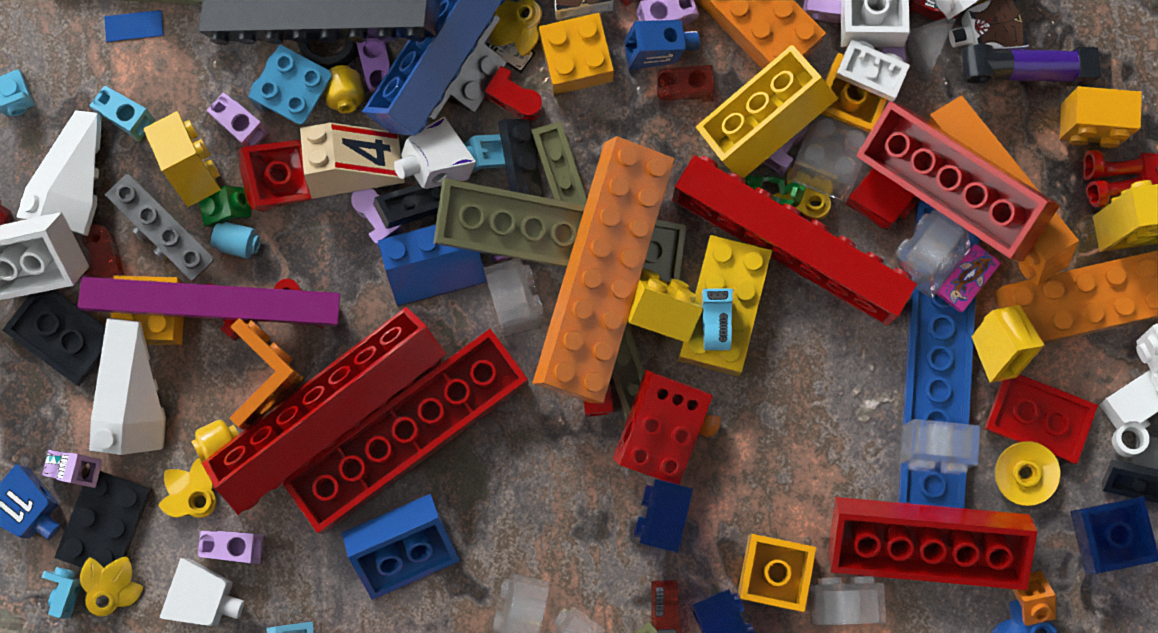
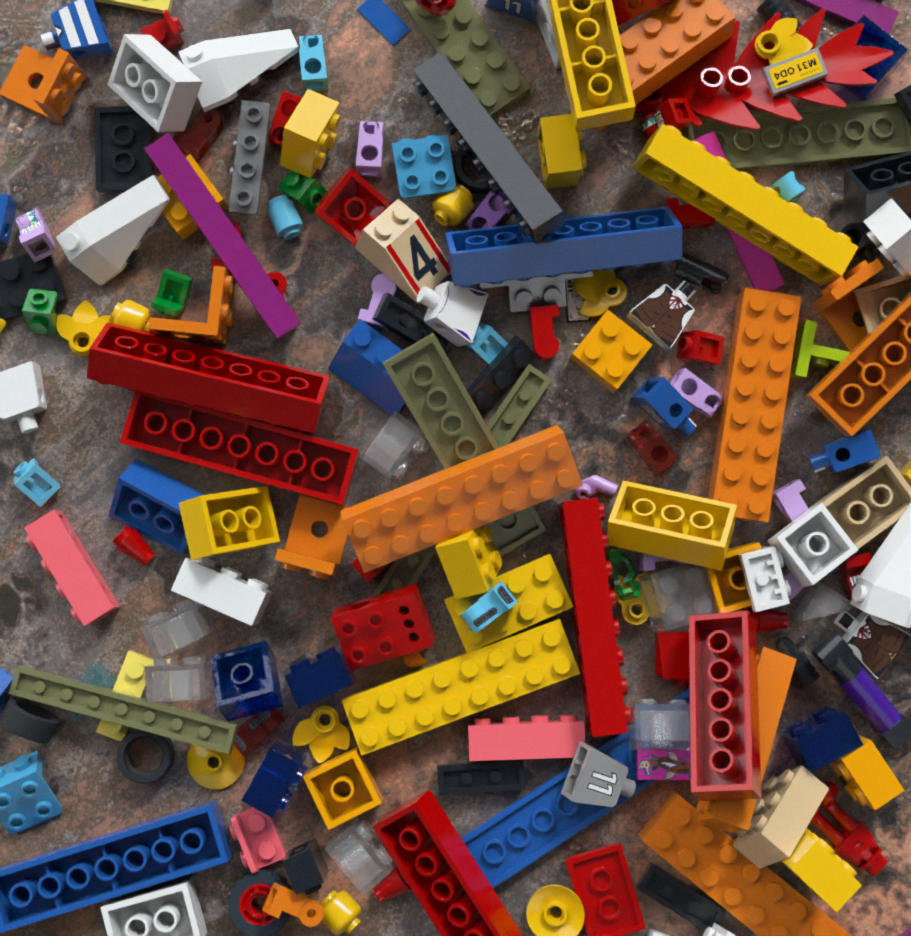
camera: 45 degrees right, 5 degrees up
lavender leg [198,531,264,564] -> none
clear brick [899,419,980,475] -> none
yellow torso [971,305,1045,383] -> none
none -> green bracket [22,289,58,335]
none -> red cone [112,525,156,566]
none -> green bracket [150,269,193,317]
none -> white brick [171,558,273,626]
none -> yellow brick [179,486,280,561]
none -> clear blue brick [210,641,283,722]
none -> red leg [268,91,302,147]
none -> orange bracket [275,494,349,579]
none -> yellow plate [292,705,350,763]
none -> yellow brick [341,618,580,756]
none -> red cone [373,866,412,903]
none -> black plate [437,759,526,795]
none -> coral brick [468,714,585,761]
none -> light grey torso [561,741,636,807]
none -> lavender arm [575,475,618,499]
none -> black plate [635,862,726,931]
none -> tan brick [732,765,829,869]
none -> red cone [745,608,789,634]
none -> black hinge [776,636,820,689]
none -> clear blue brick [781,706,863,773]

